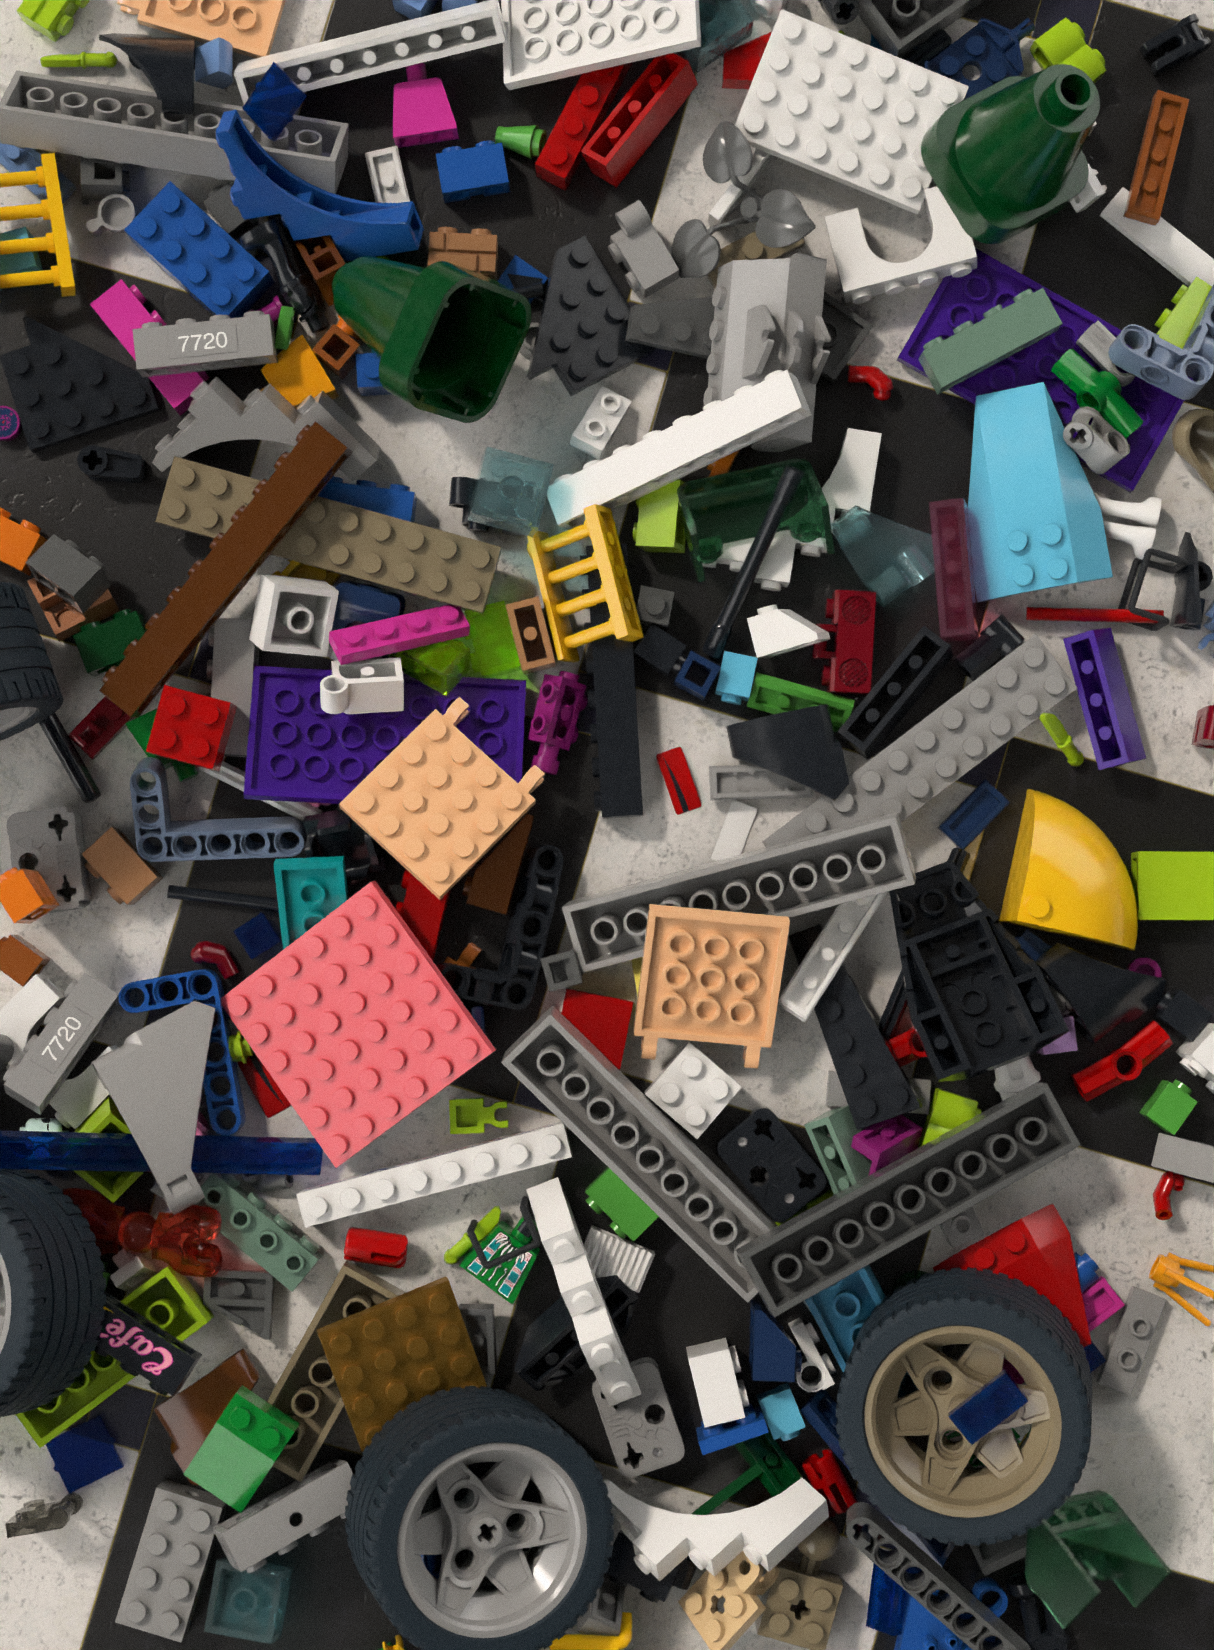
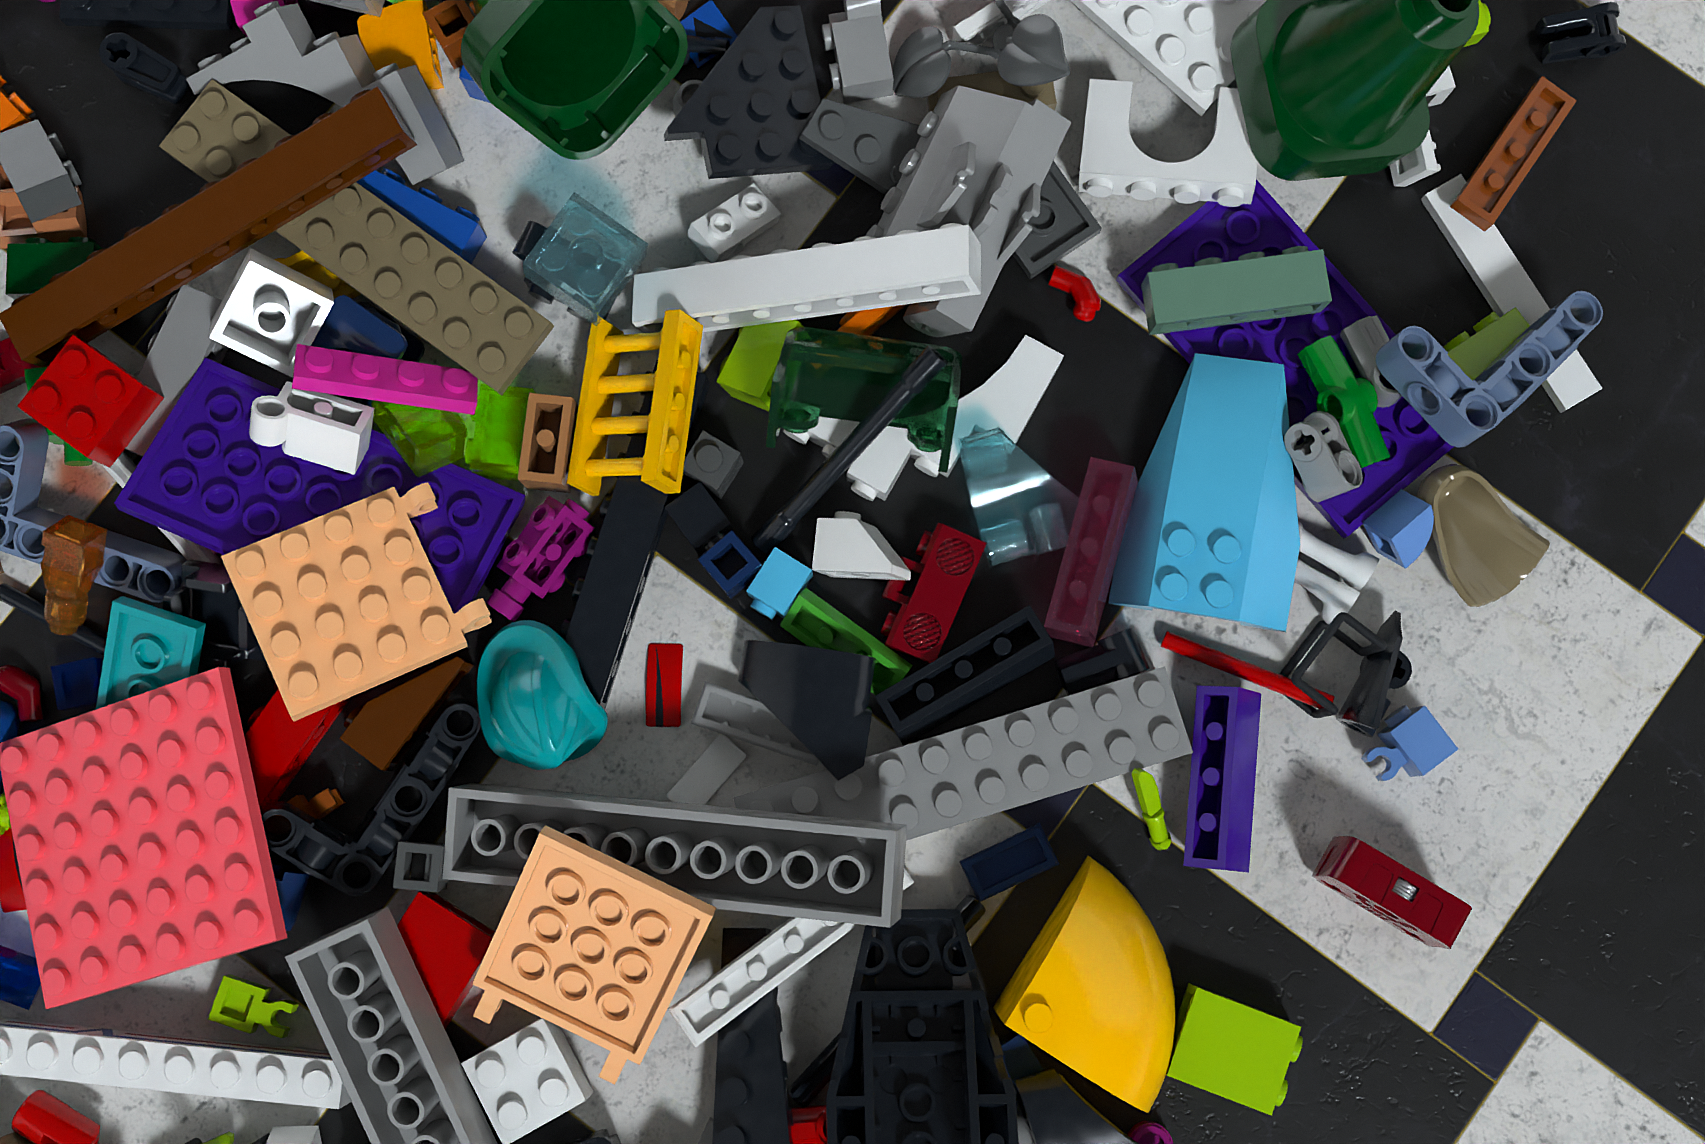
camera: 20 degrees right, 5 degrees down
none -> clear orange piece [40,515,107,635]
none -> teal piece [477,620,608,770]
none -> medium blue brick [1362,489,1434,569]

